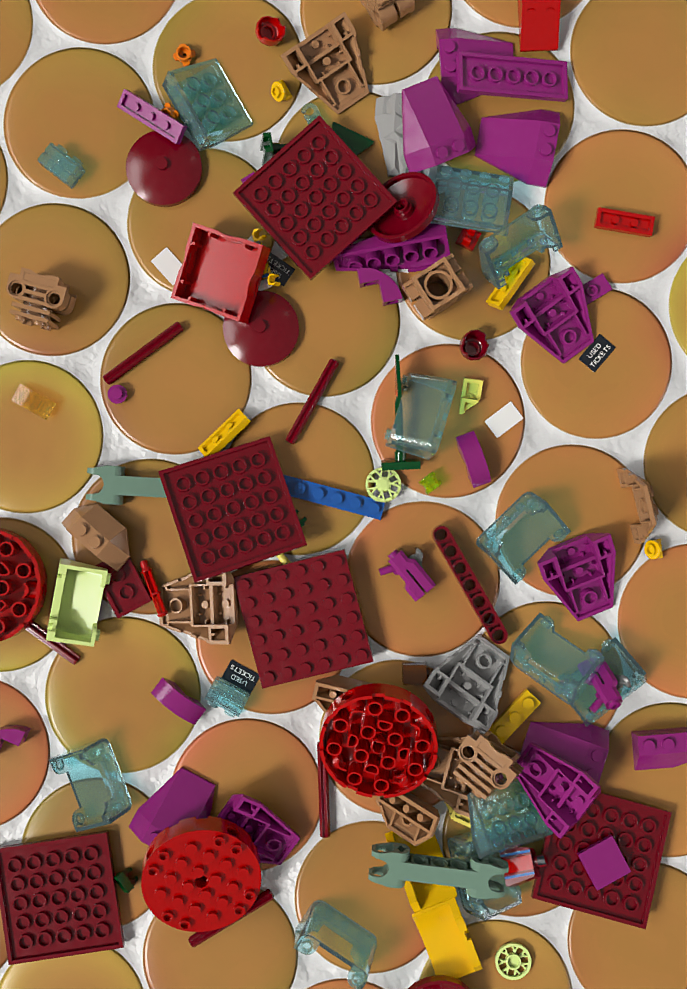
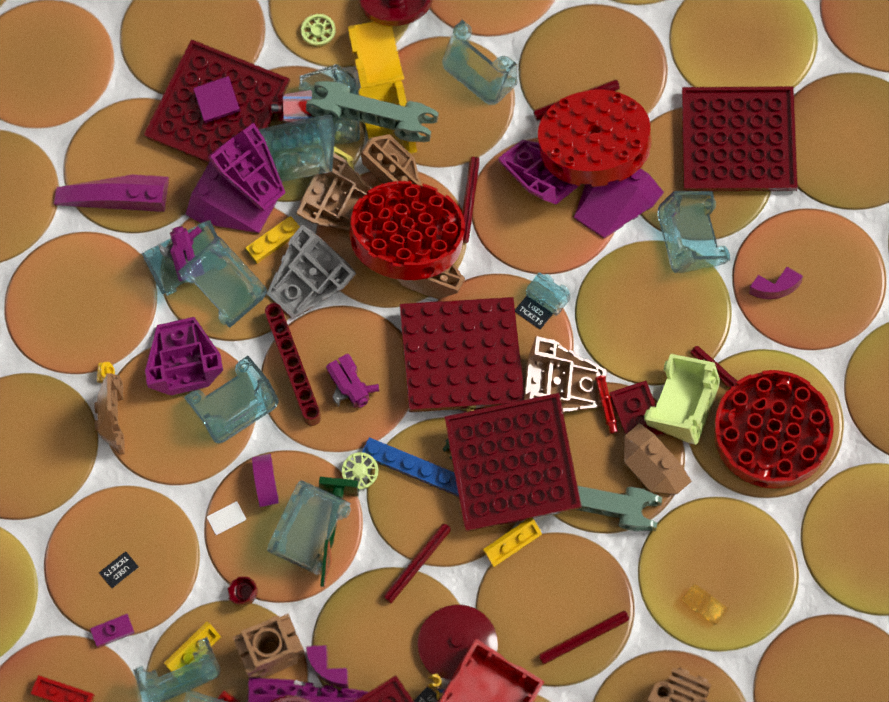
camera: 165 degrees left, 20 degrees down
magenta plate [108,385,127,404] -> none
dark green tile [114,868,139,893] -> none
magenta brick [151,677,206,725] -> none
reddish brown brick [402,662,430,685] -> none
clear neon green wheel [418,471,442,495] -> none
medium nougat piece [453,730,524,800] -> none
light yellow slope [459,377,483,414] -> none
magenta wedge [509,267,594,364] -> none

